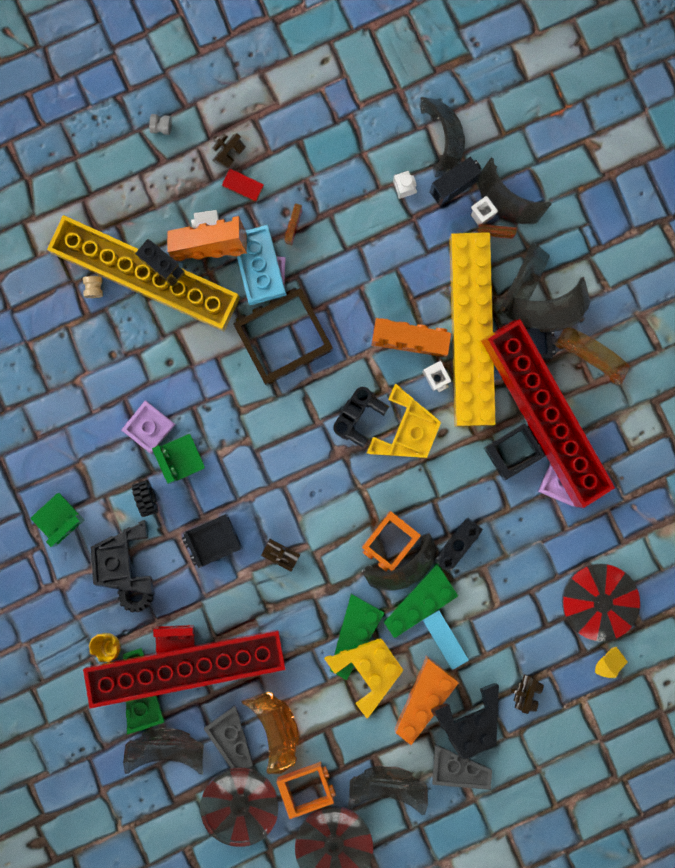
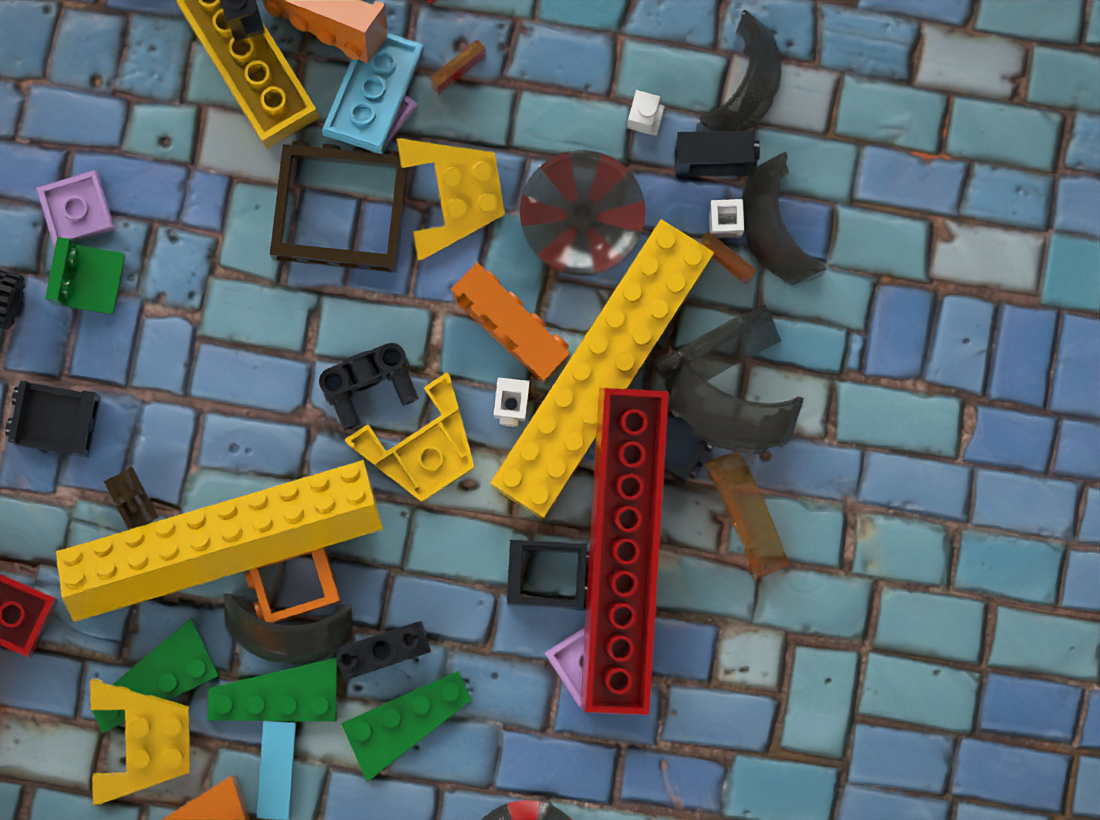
camera: 30 degrees right, 5 degrees down
none -> yellow brick [56,460,383,622]
none -> green wing [341,671,471,782]
none -> yellow wing [396,138,505,260]
none -> clear smoke dish [520,150,645,276]

